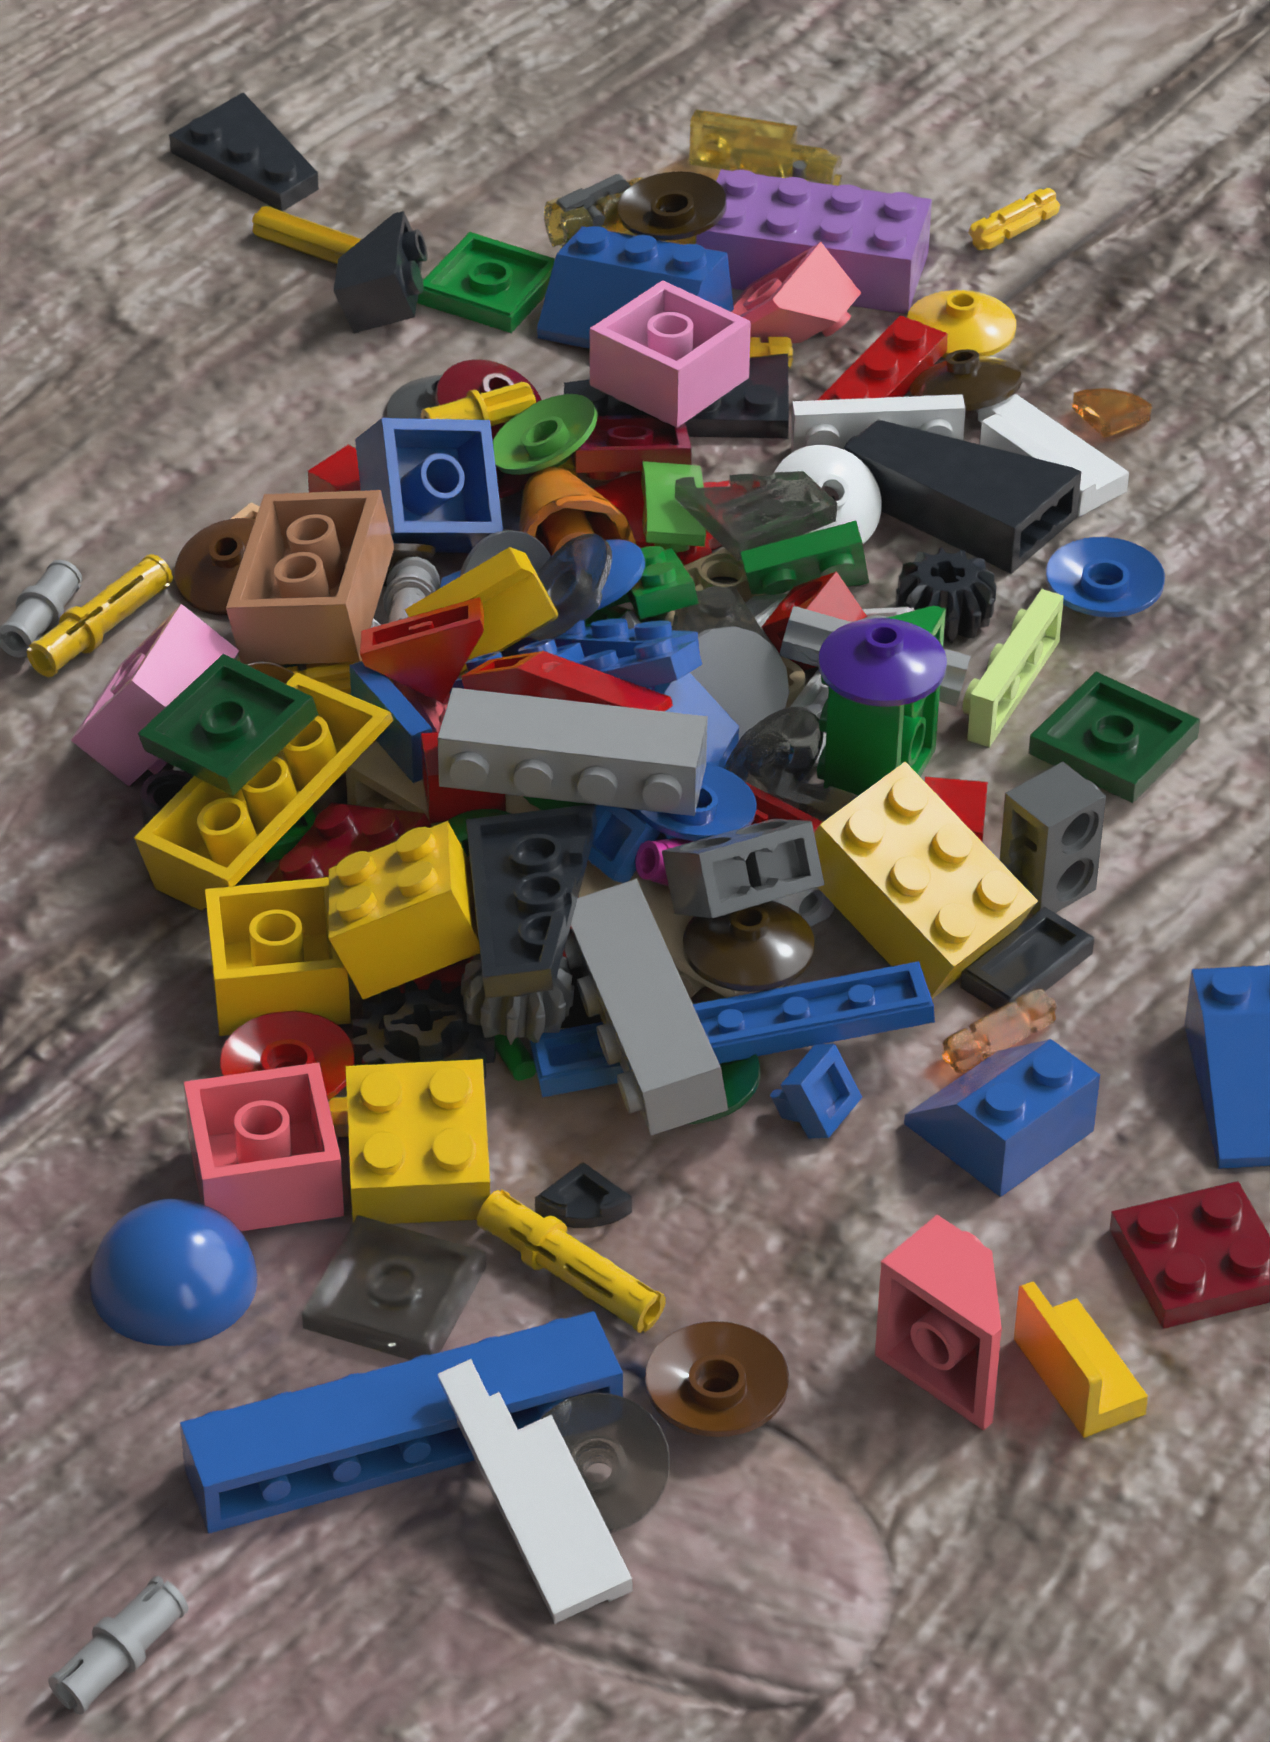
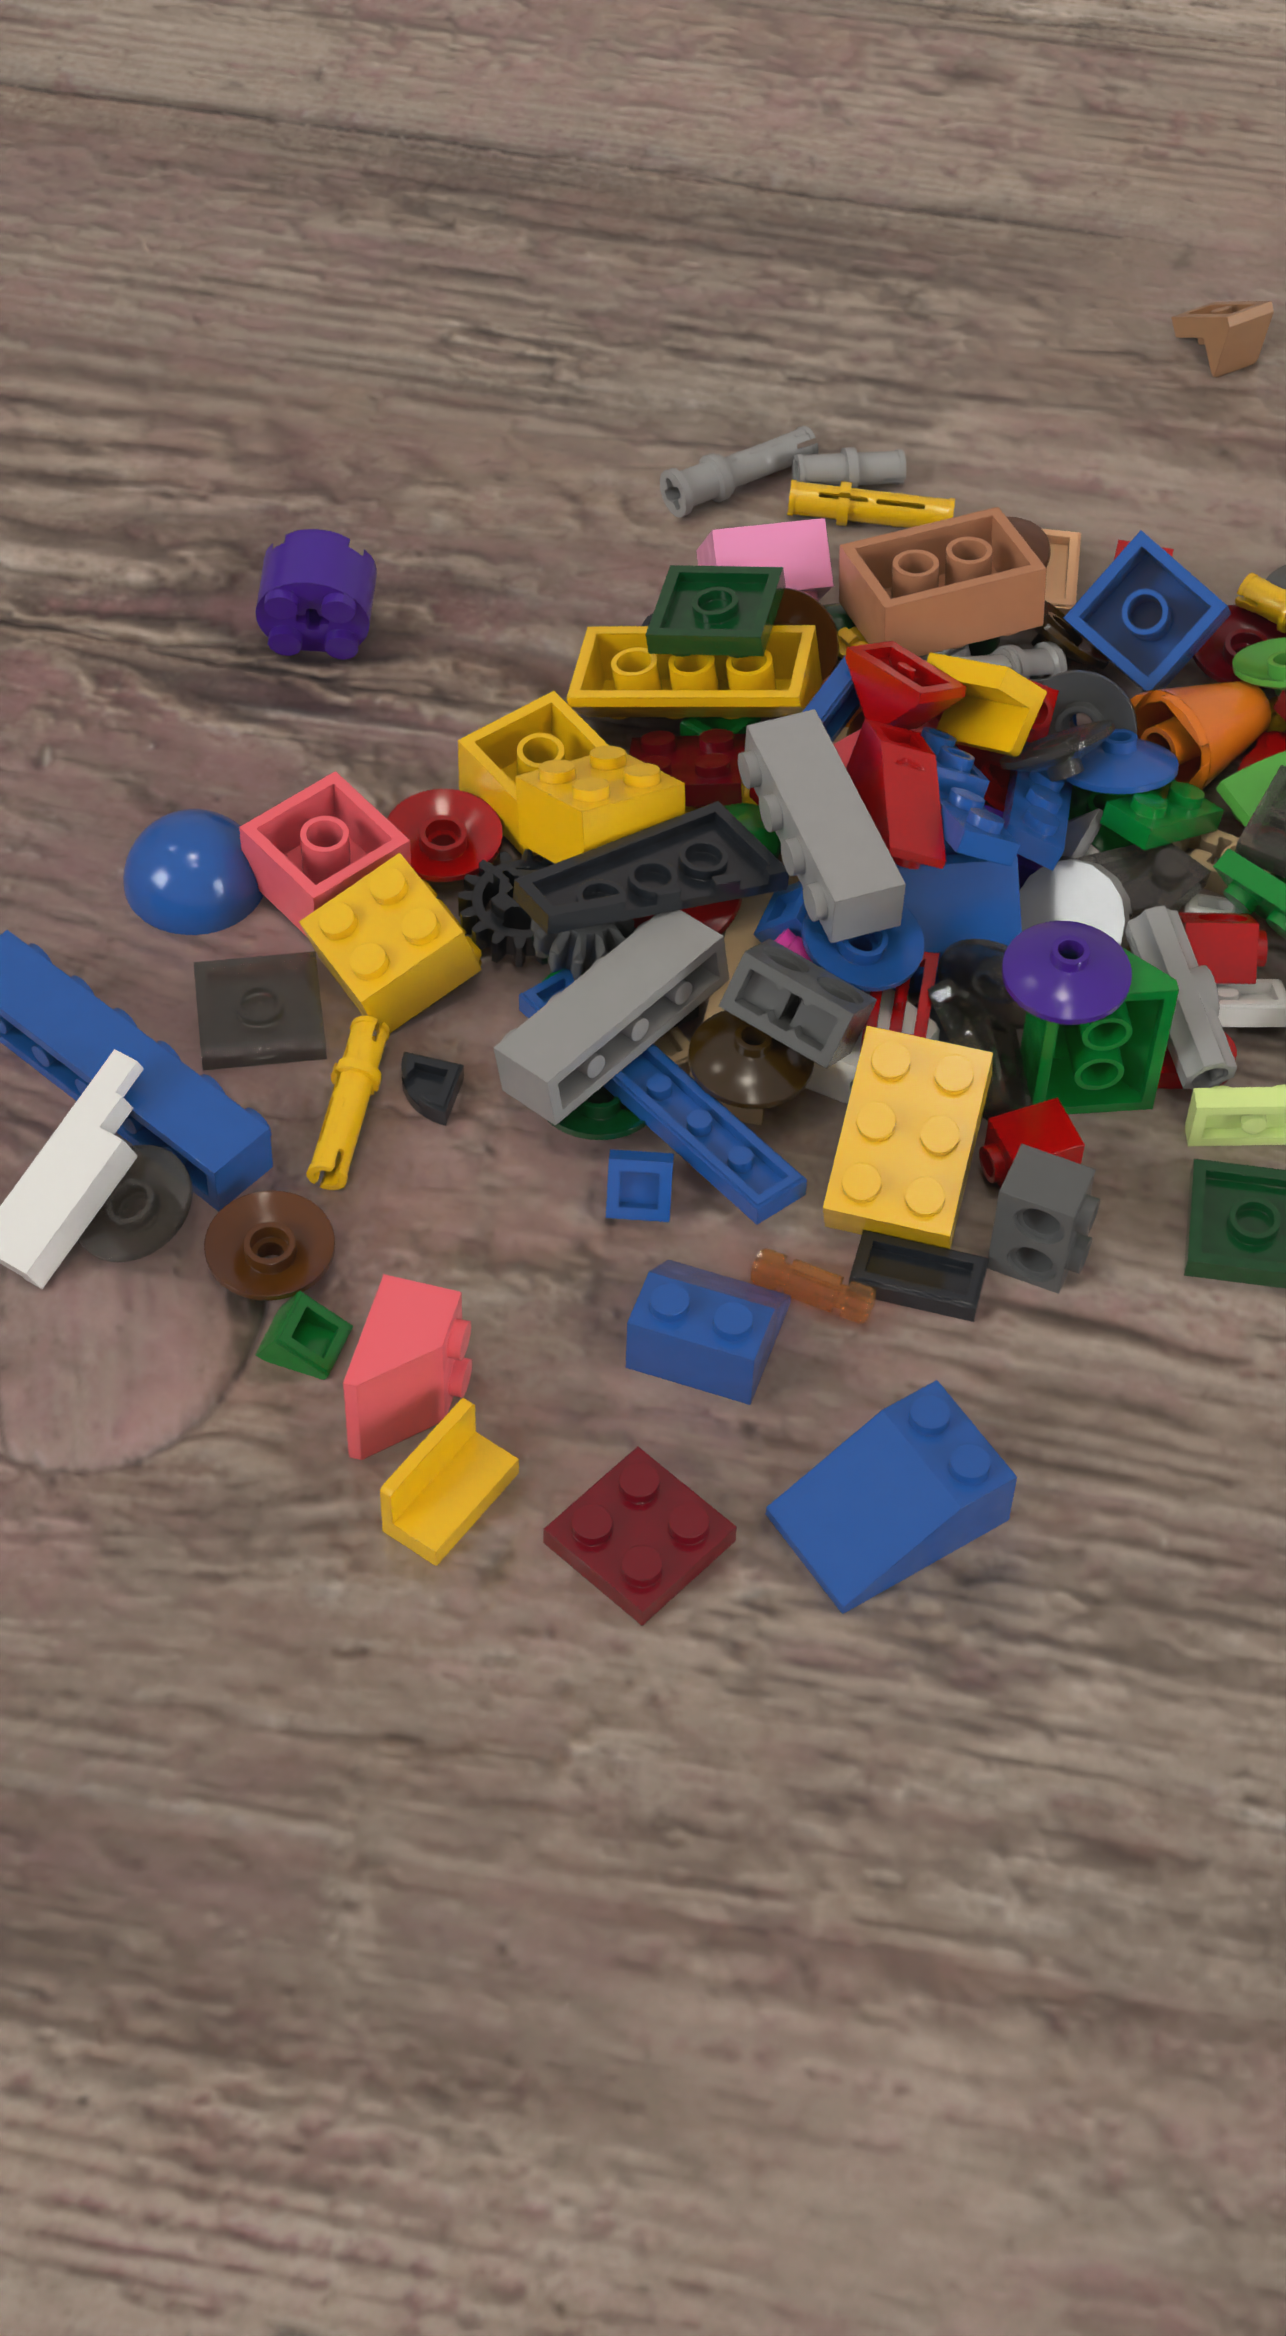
camera: 60 degrees right, 10 degrees up
none -> green slope [255,1291,353,1380]
none -> medium nougat slope [1171,301,1274,377]

